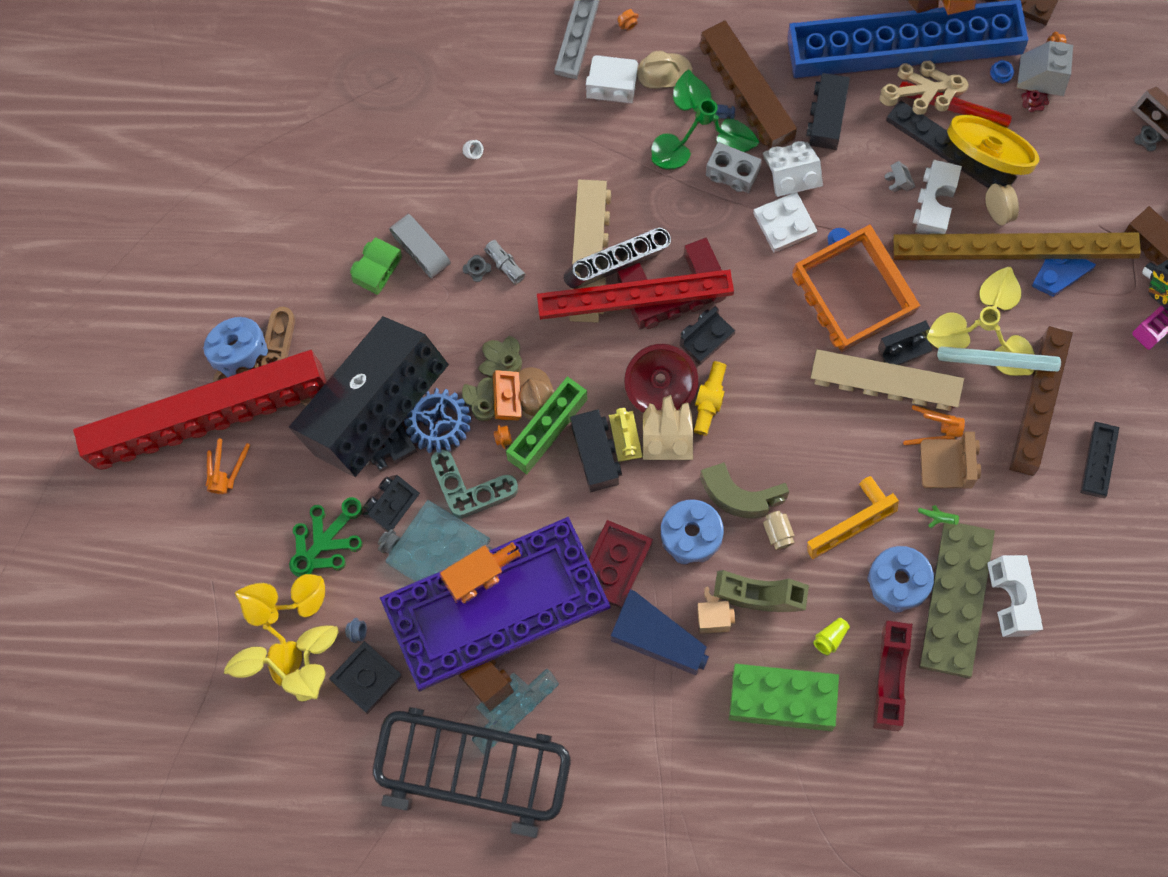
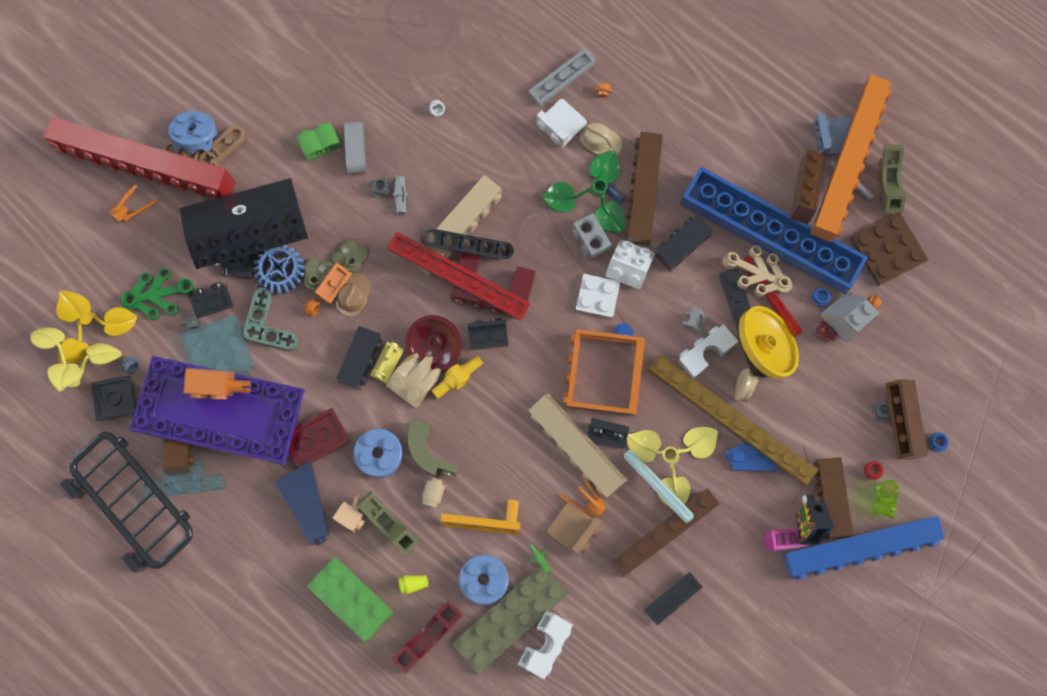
camera: 30 degrees right, 5 degrees up
bright green brick [506,376,587,474] -> none

